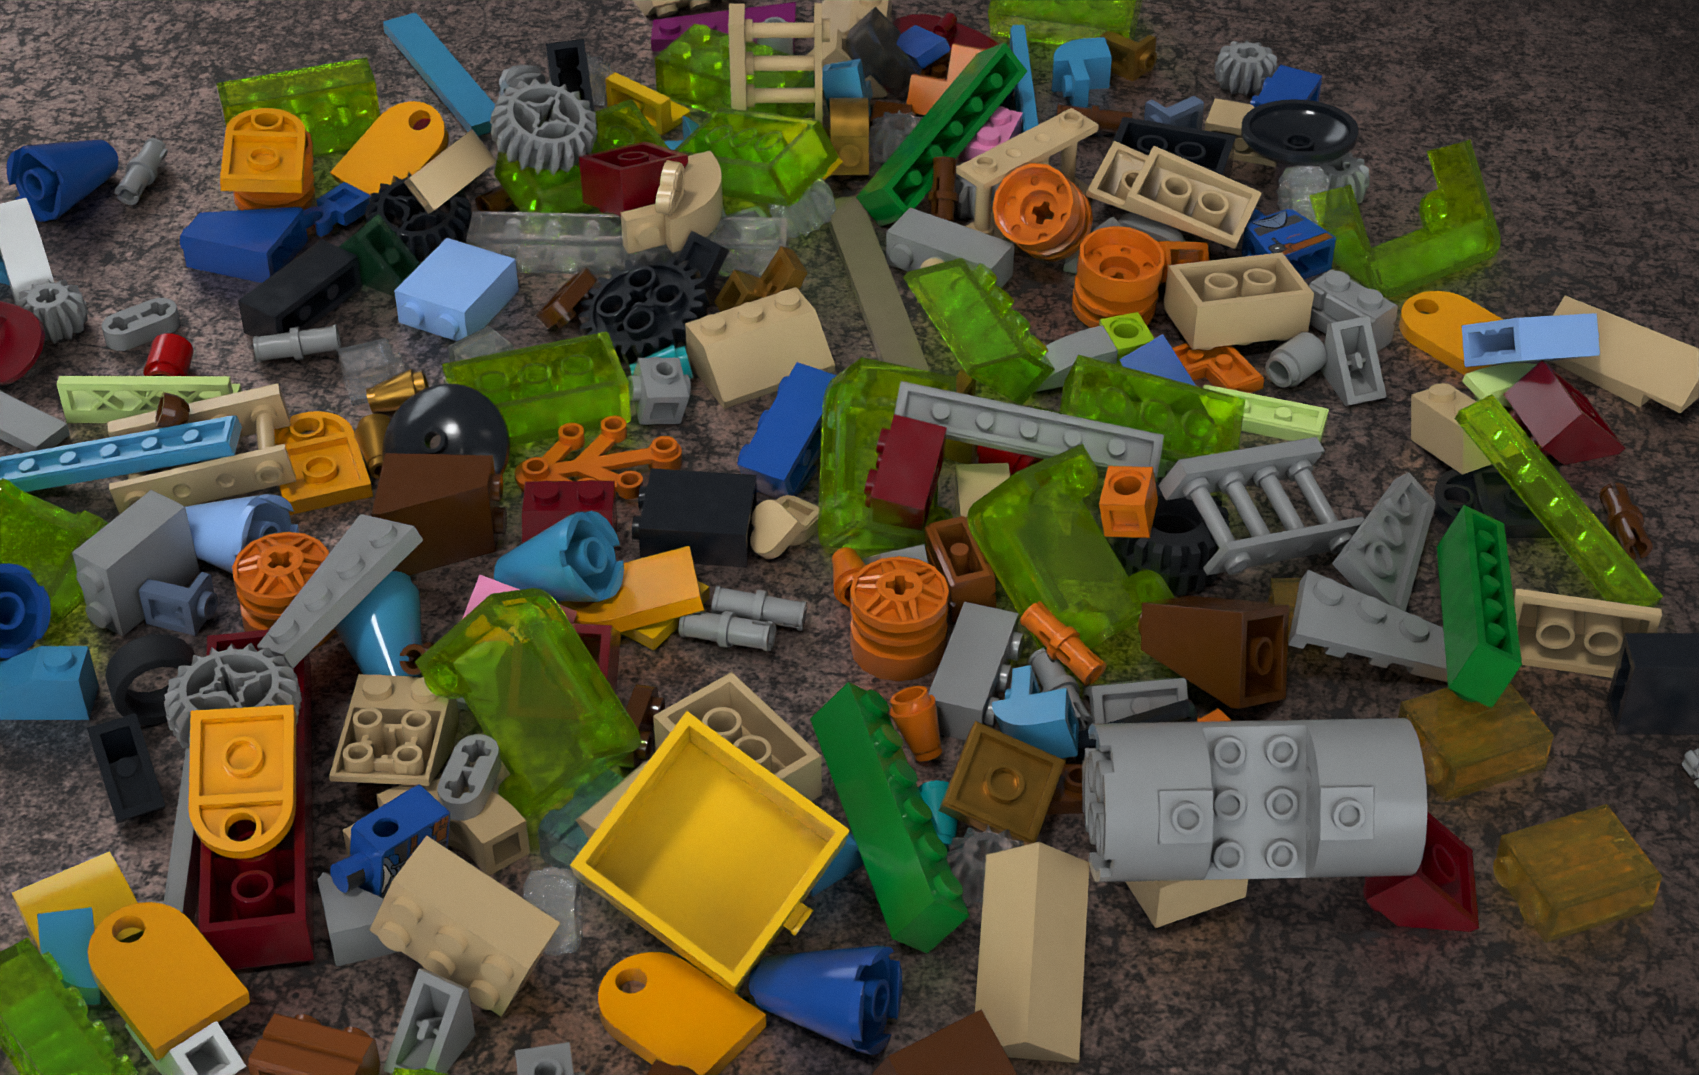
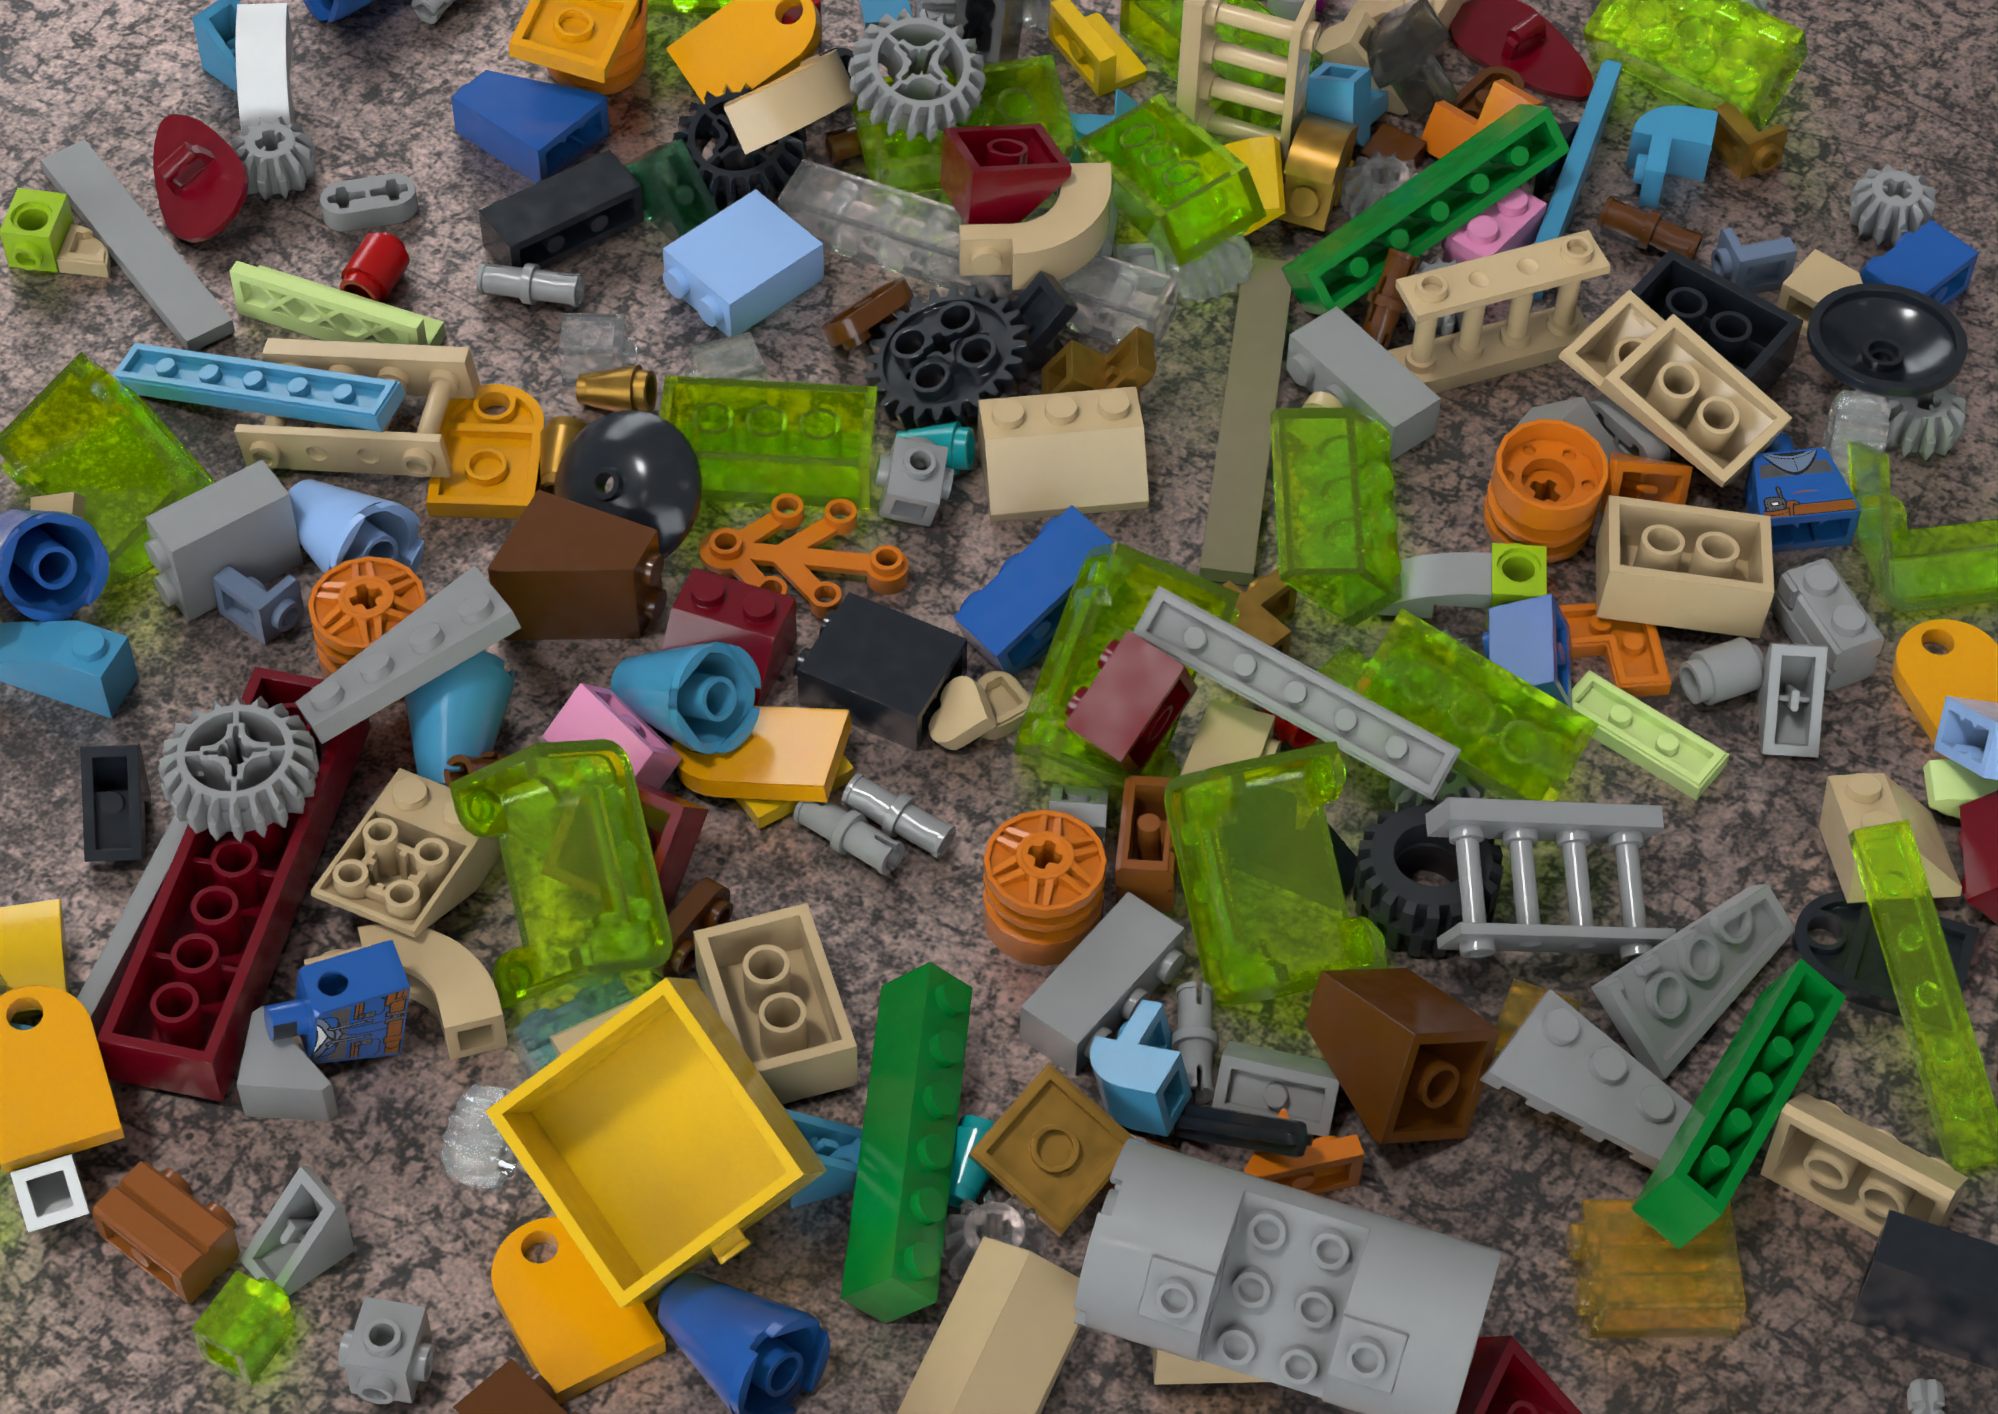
camera: 20 degrees right, 10 degrees up
black tyre [105,634,195,725] -> none
reddish brown hinge [155,392,190,428] -> none
light orange tile [188,705,296,859] -> none
blue plate [303,182,371,237] -> none
tan brick [369,835,560,1017] -> none
light grey beam [437,734,501,821] -> none
tan tile [655,160,684,215] -> none
orange cone [832,547,866,608] -> none
blue tile [886,25,951,69] -> none
orange cone [889,686,943,762] -> none
orange wheel [992,163,1093,262] -> none
orange pin [1020,601,1107,686] -> none
orange brick [1099,466,1158,538] -> none

